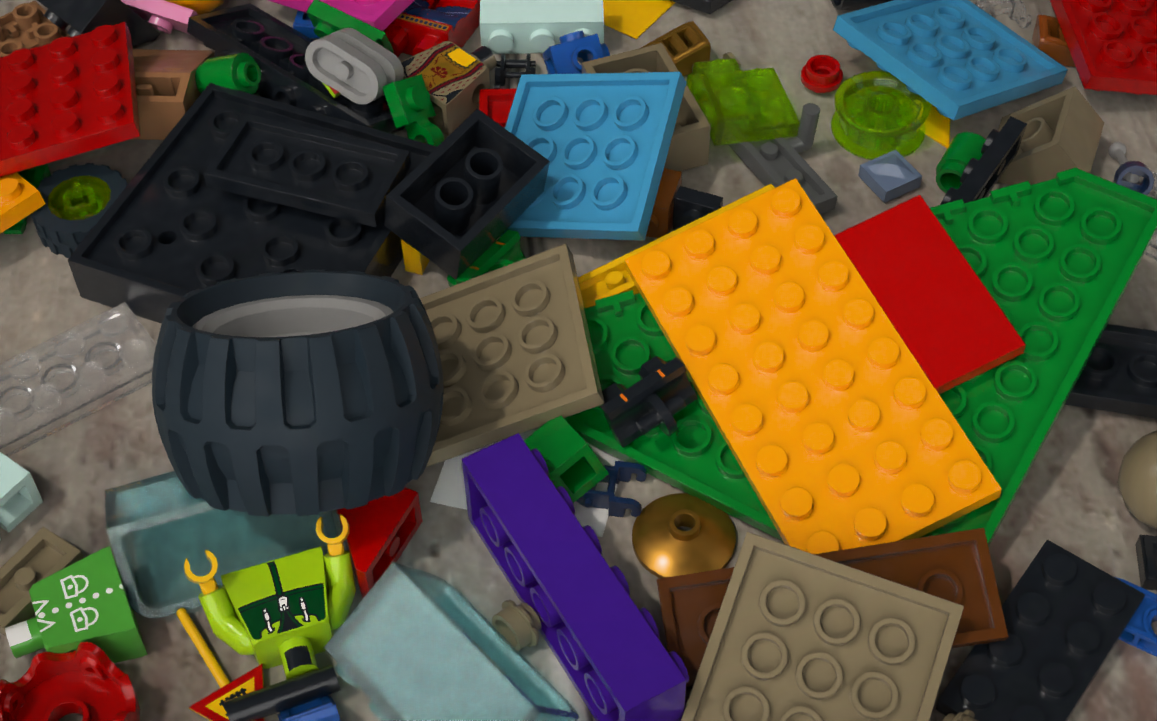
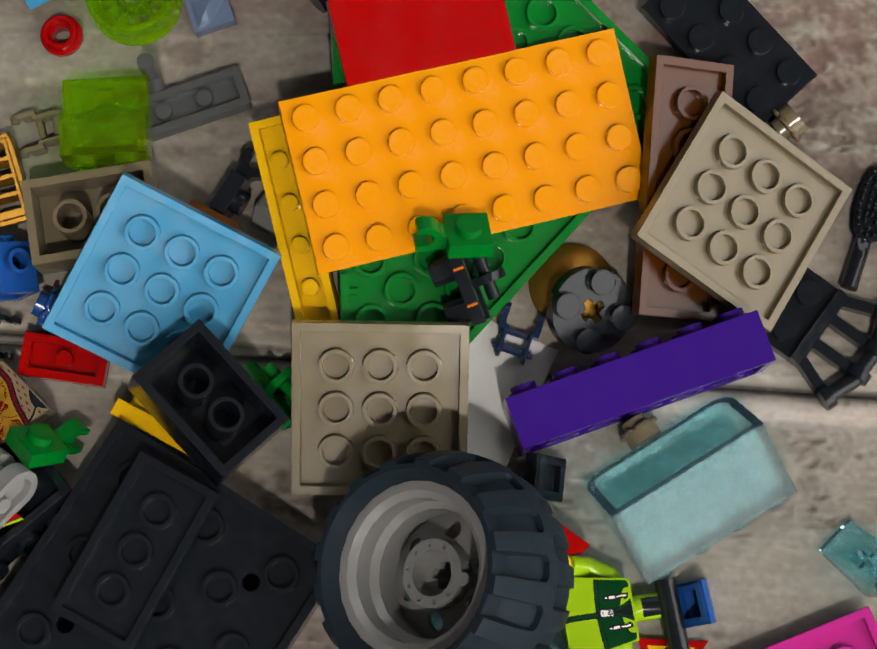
camera: 80 degrees left, 30 degrees up
green brick [524,416,609,503] -> none
none -> green plate [413,213,494,259]
none -> black tile [524,453,566,502]
none -> black plate [546,266,635,354]

